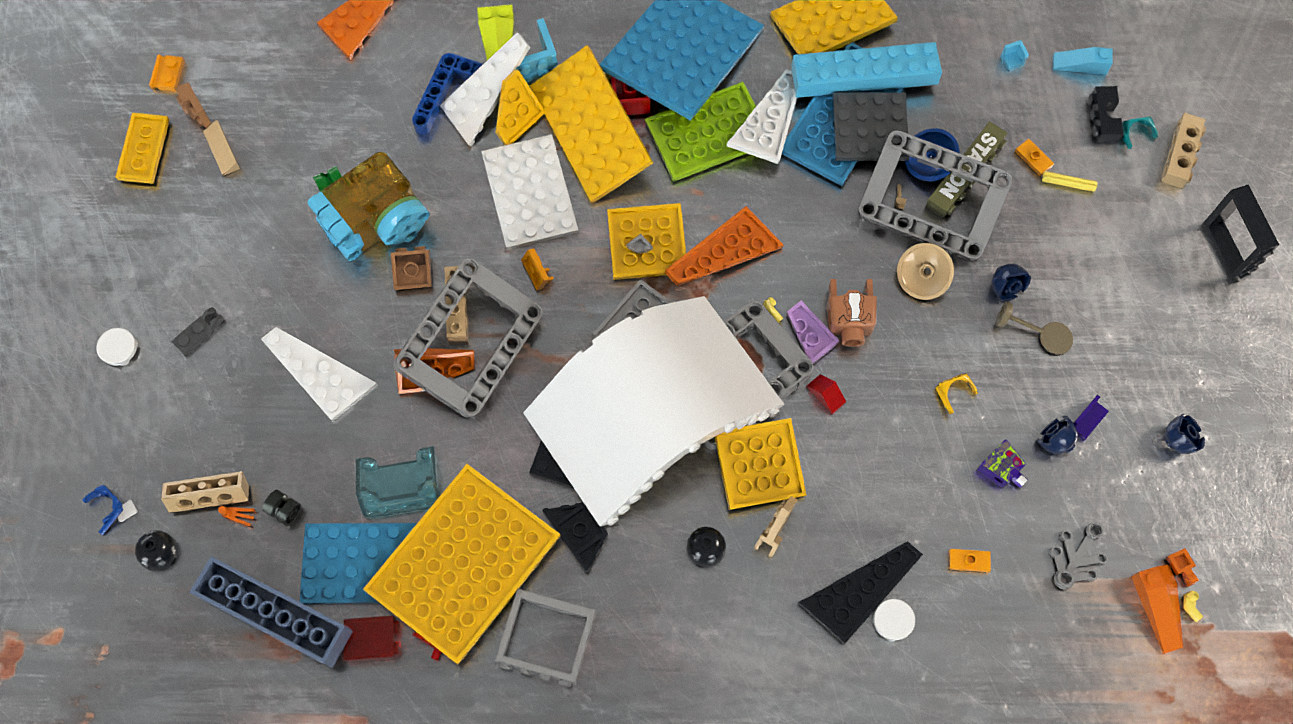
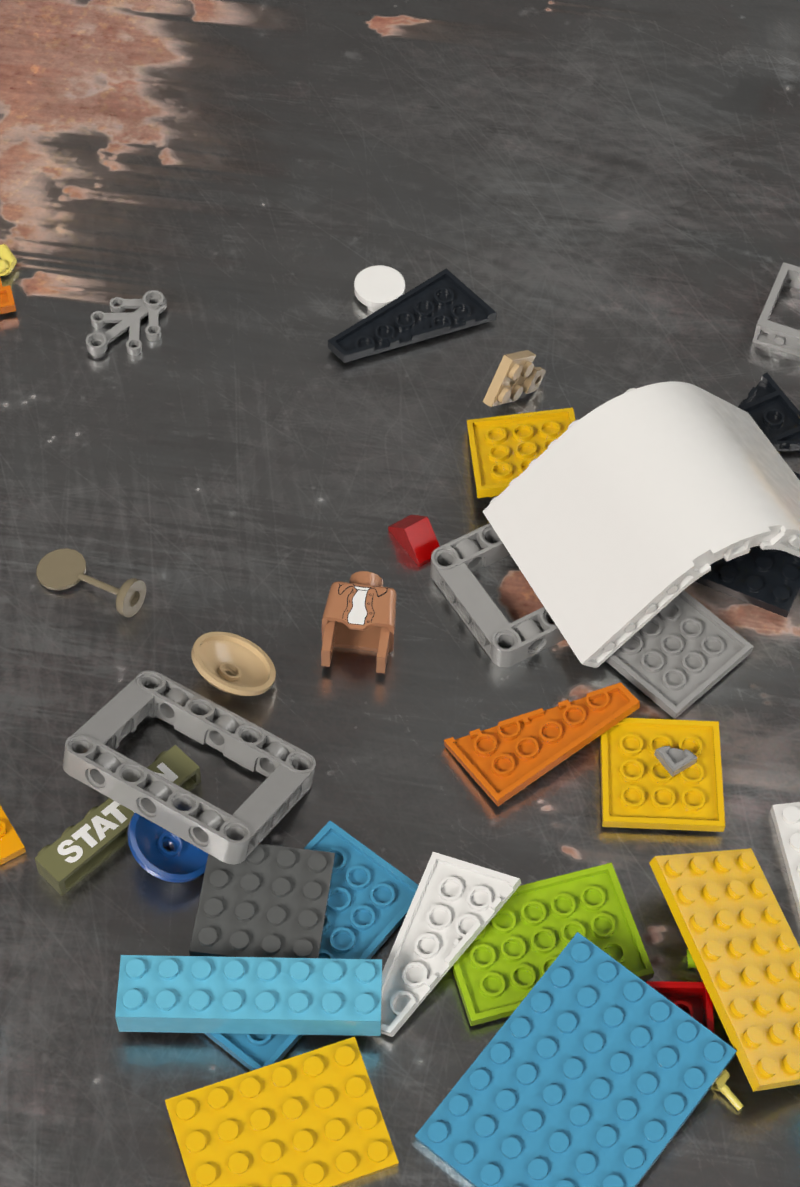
camera: 175 degrees left, 15 degrees down
black cylinder [686,526,726,568] -> none
light yellow arm [763,297,783,323] -> none
lavender wing [787,300,839,364] -> none
tan hand [894,184,907,209] -> none
yellow helmet [935,373,978,414] -> none
light orange plate [949,549,991,573] -> none
torso [977,439,1028,488] -> none
dark blue cylinder [991,263,1031,301] -> none
dark blue cylinder [1037,415,1078,454] -> none
dark purple panel [1074,395,1109,441] -> none
orange wedge [1131,565,1183,654] -> none

